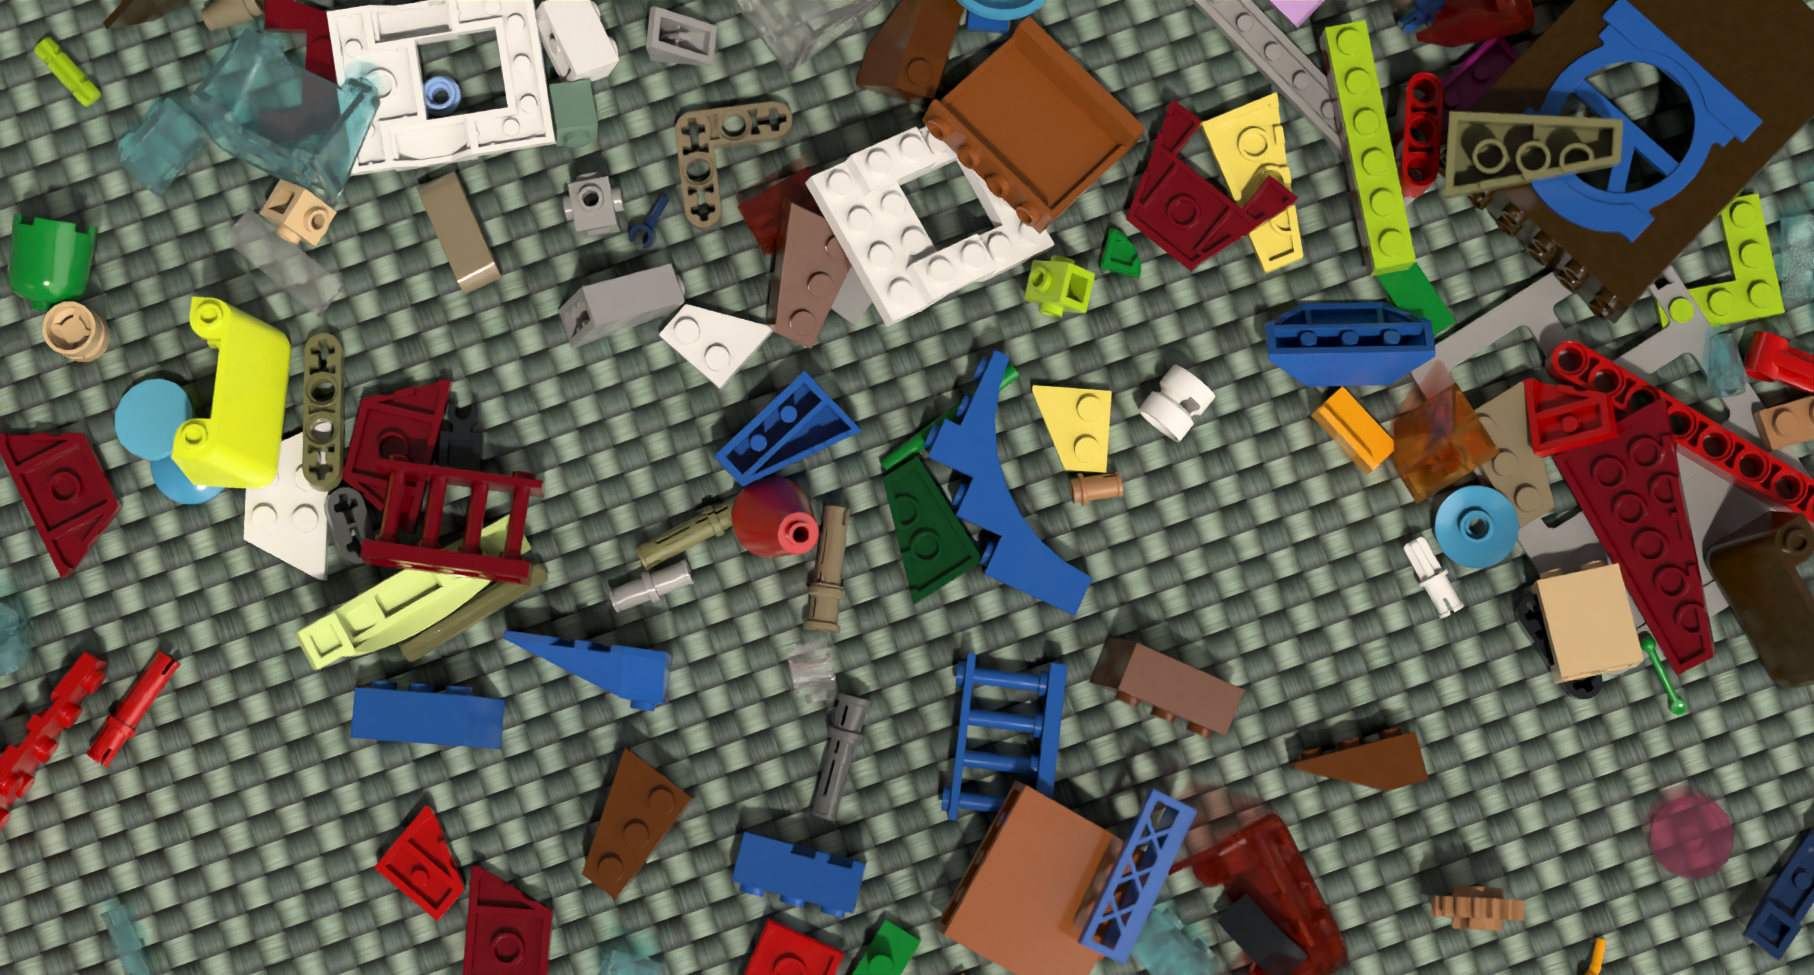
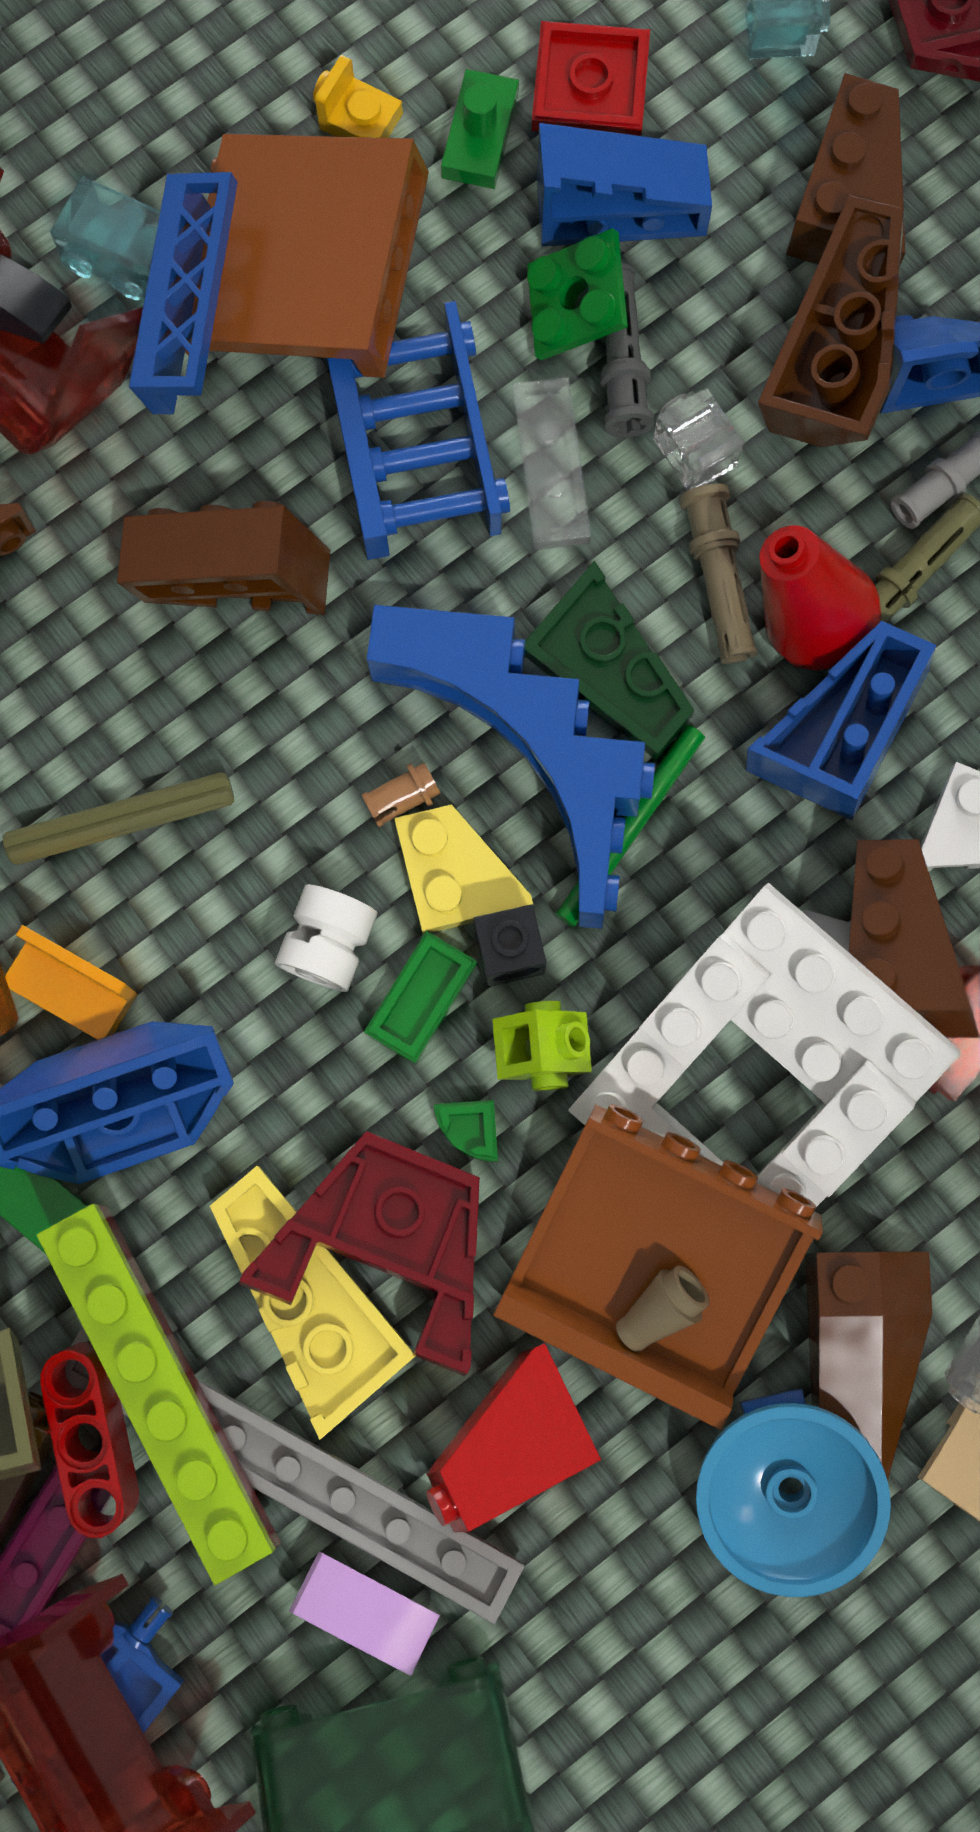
camera: 160 degrees right, 5 degrees down
none -> olive axle [3,772,234,865]
none -> green tile [364,931,478,1065]
none -> red slope [426,1343,601,1533]
none -> black brick [473,904,547,987]
none -> clear tile [512,377,591,550]
none -> green piece [527,228,628,361]
none -> dark tan cone [616,1265,709,1353]
none -> reddish brown wedge [758,195,904,447]

